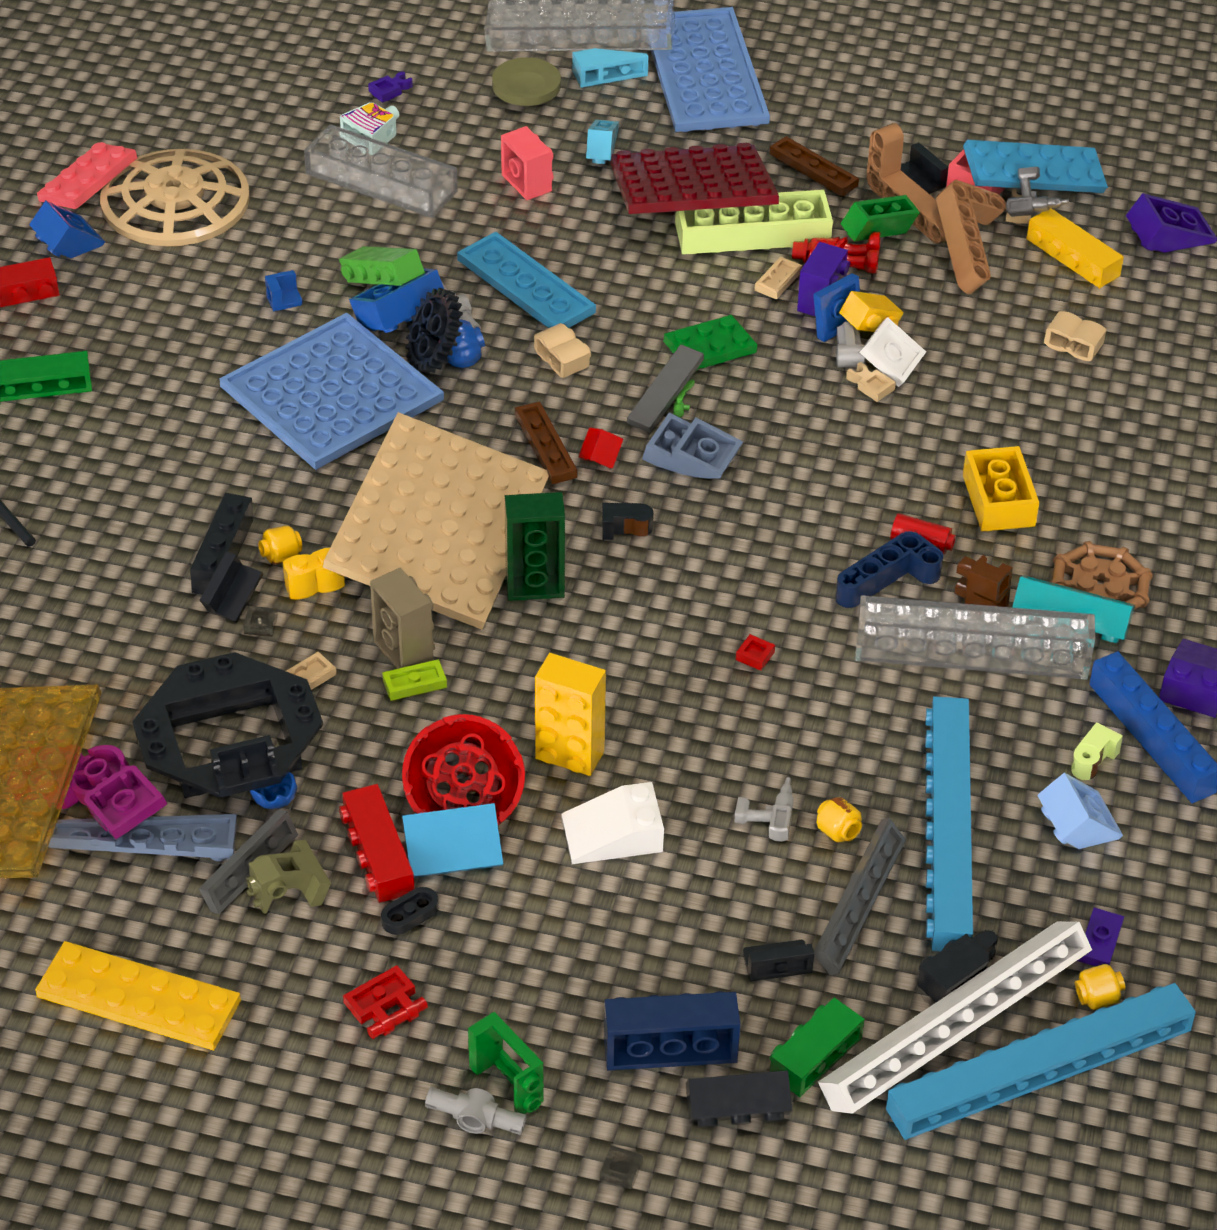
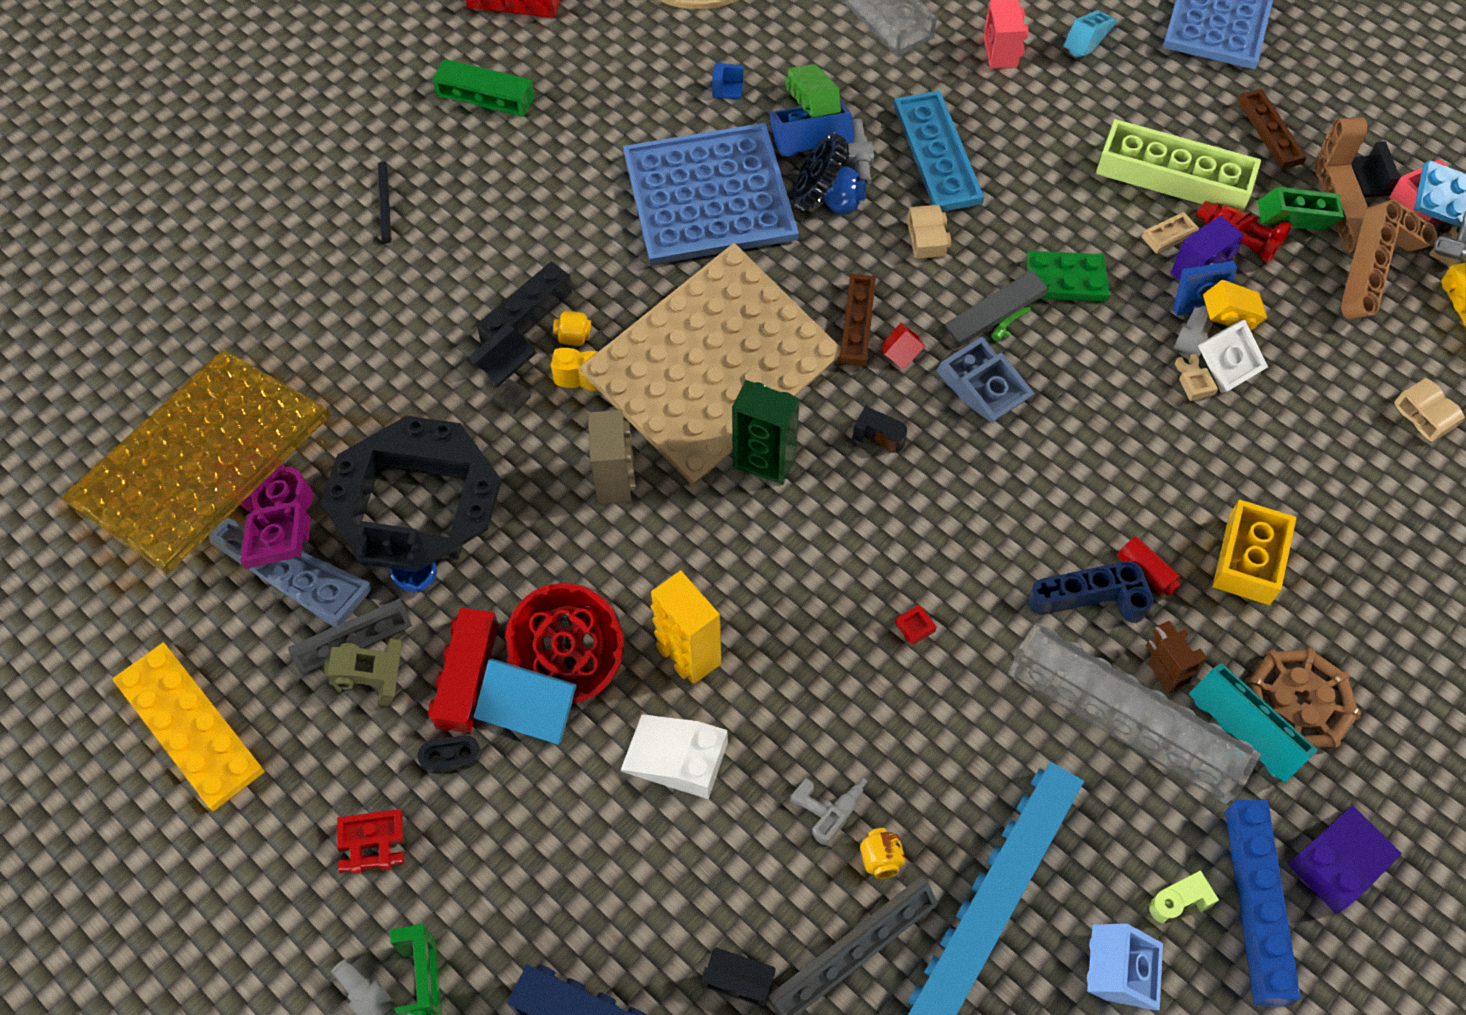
camera: 30 degrees right, 15 degrees up
tan plate [286,652,337,690] -> none
lime plate [382,659,447,701] -> none
dark red plate [610,143,779,214] -> none

